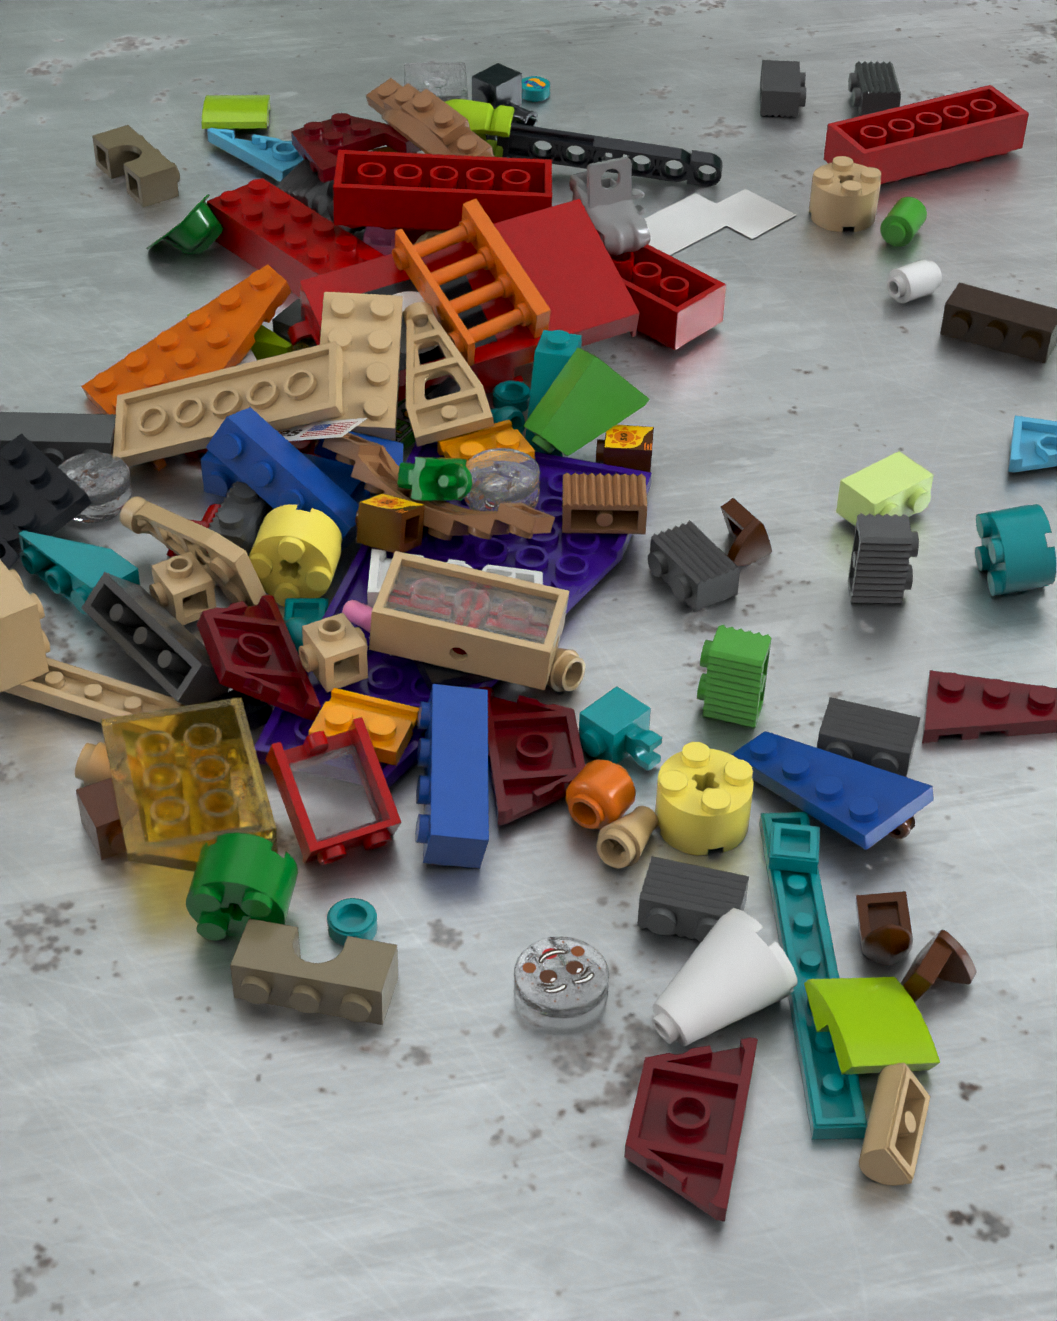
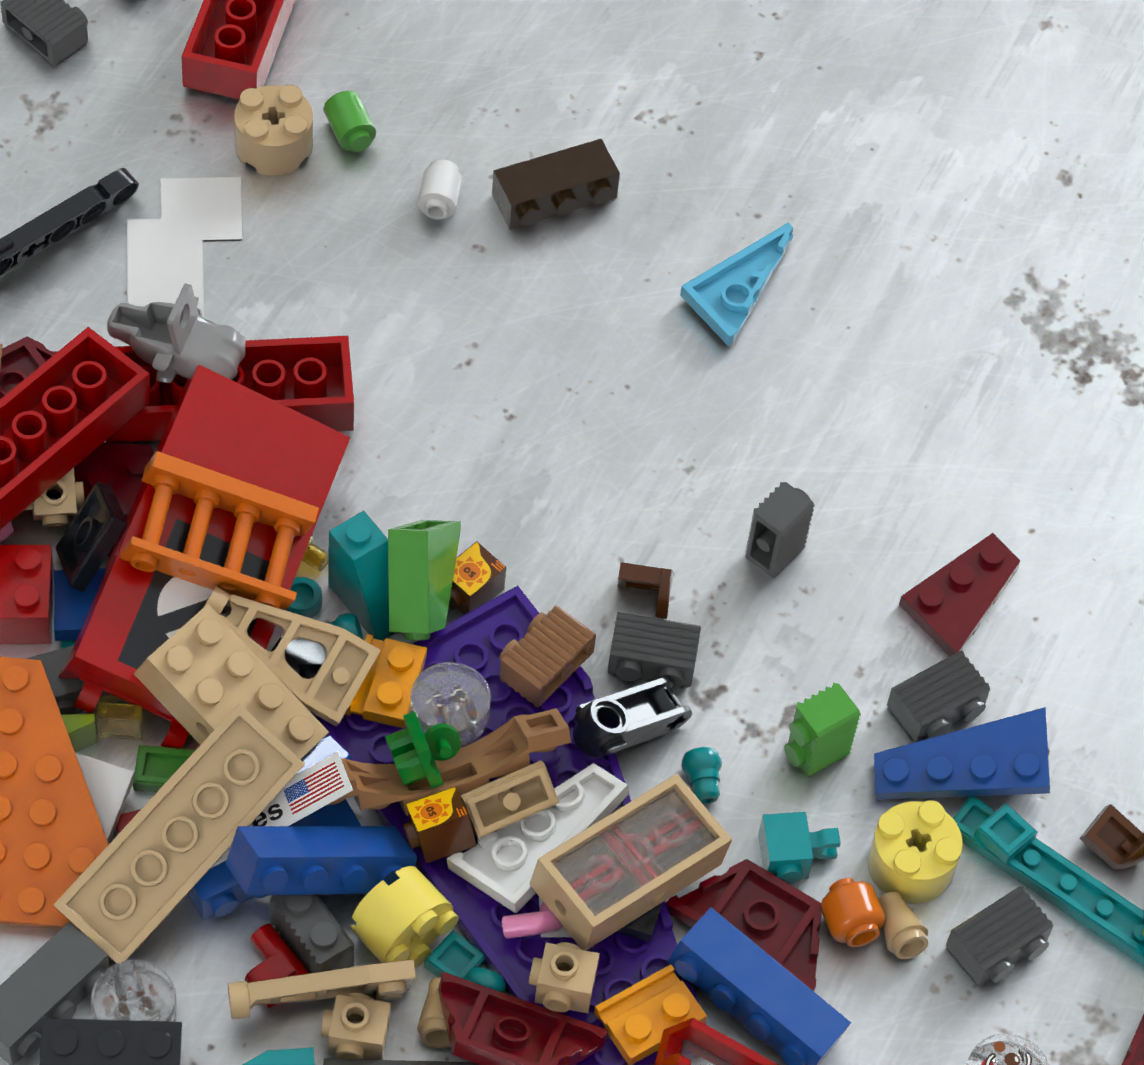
camera: 55 degrees left, 15 degrees up
white cone [651,908,798,1046] -> none
yellowish green brick [836,451,934,526] -> none
teal brick [975,504,1056,596] -> none
none -> tan brick [460,760,559,838]
none -> black piece [573,677,692,758]
none -> teal piece [681,747,722,804]

